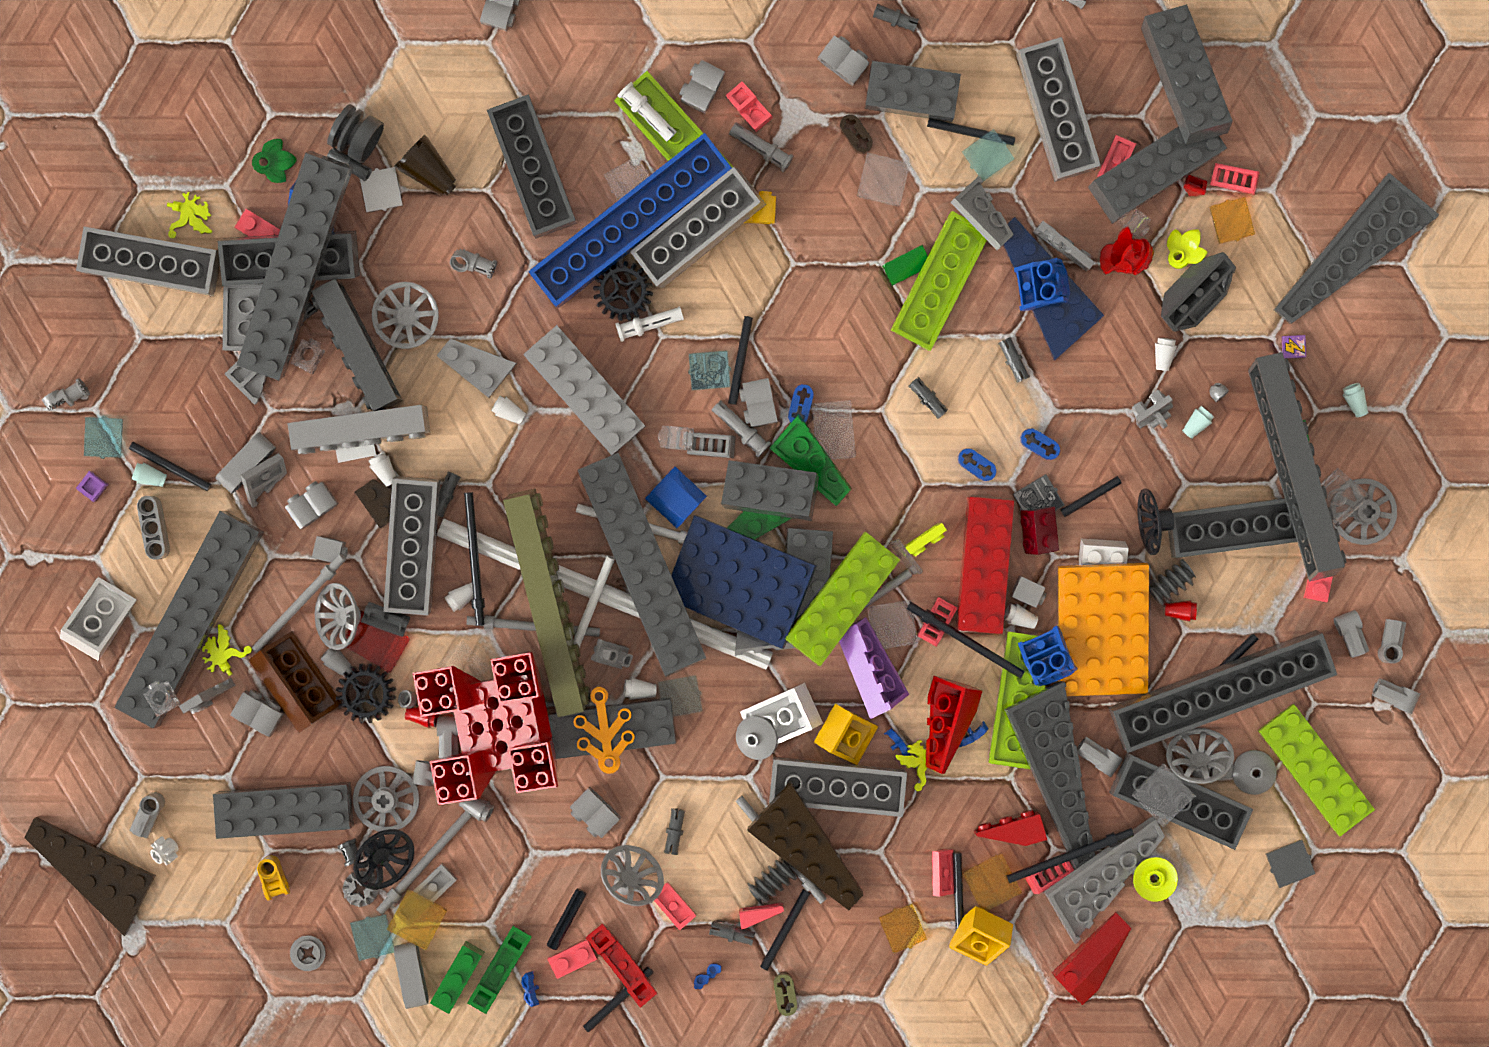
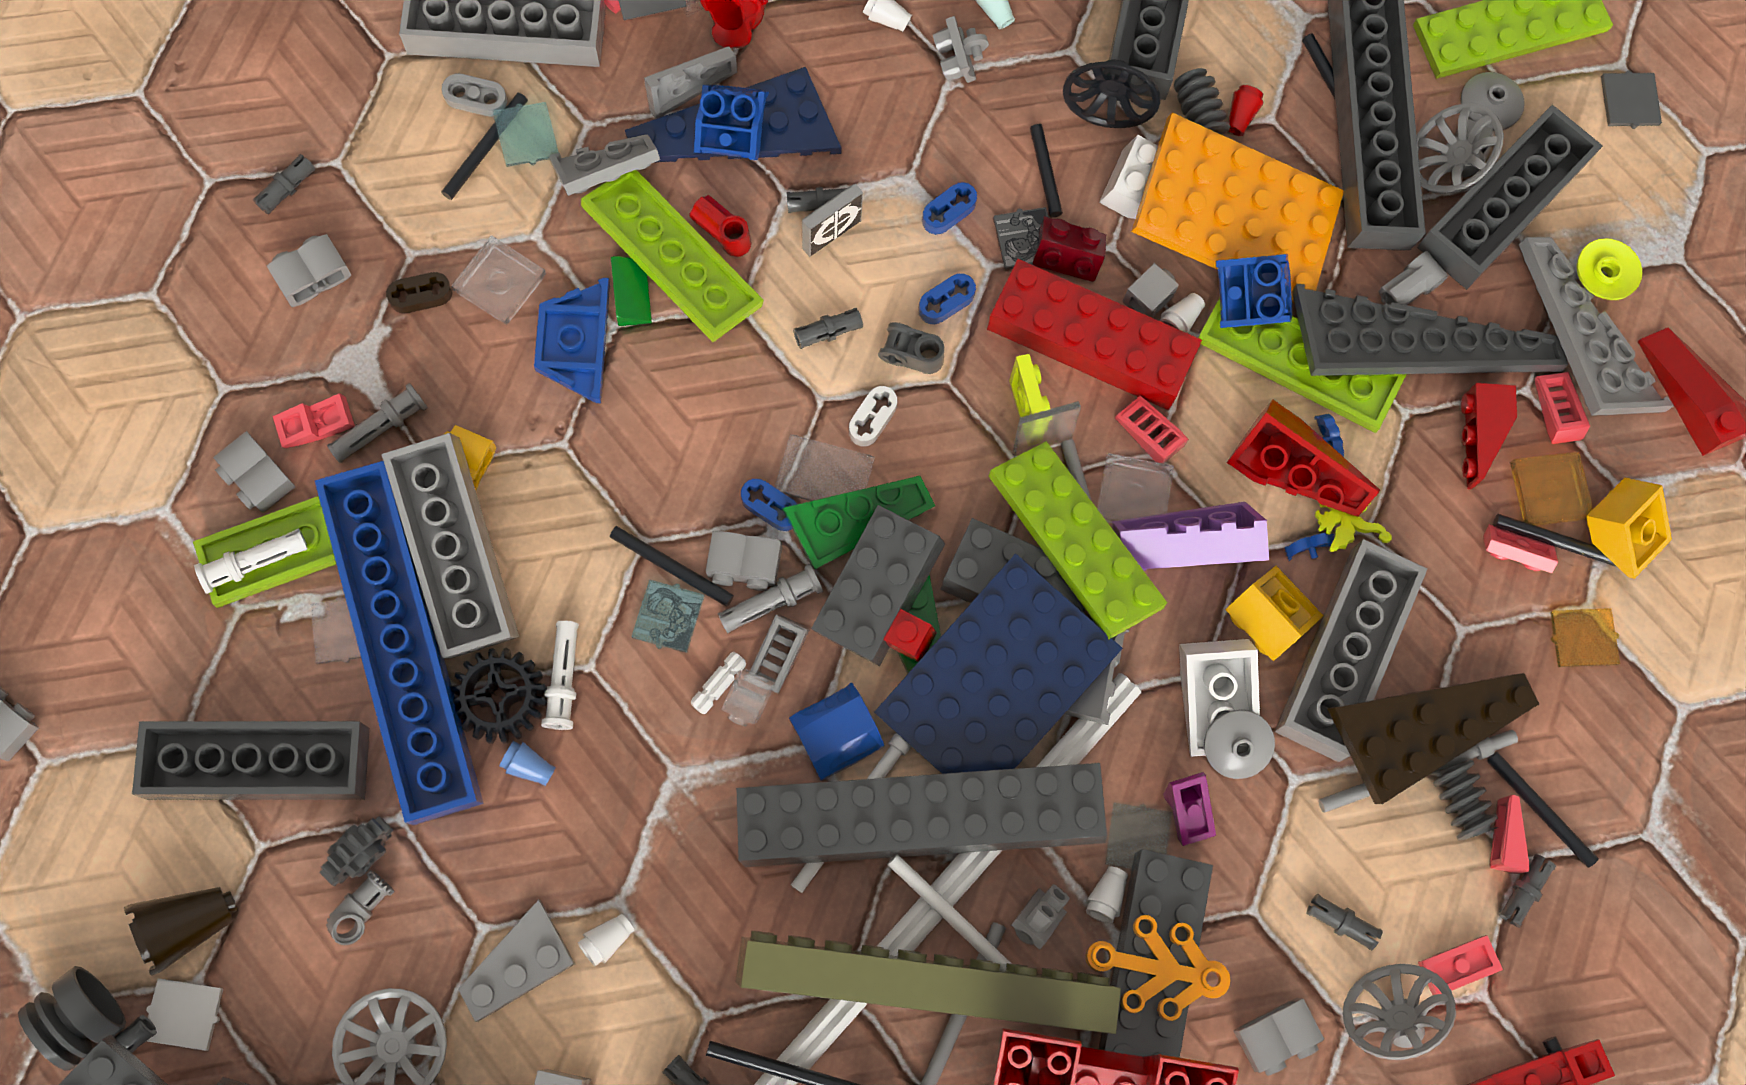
camera: 75 degrees left, 15 degrees down
light grey brick [523,325,646,455] -> none
blue piece [694,963,722,989] -> none
olive beam [774,973,797,1016] -> none
dark grey brick [865,61,961,122] -> none
black bar [906,602,1025,678] -> none
black bar [1006,828,1134,884] -> none
clear tile [1131,763,1195,827] -> none
none -> dark grey gear [319,816,394,886]
none -> light grey plate [441,73,507,117]
none -> medium blue cone [499,741,556,786]
none -> blue wing [534,278,610,403]
none -> red piece [689,195,752,257]
none -> white axle [691,652,746,714]
none -> tile [802,184,863,257]
none -> white beam [849,386,897,446]
none -> dark grey piece [878,322,945,374]
none -> red brick [883,609,937,662]
none -> magenta slope [1163,772,1216,846]

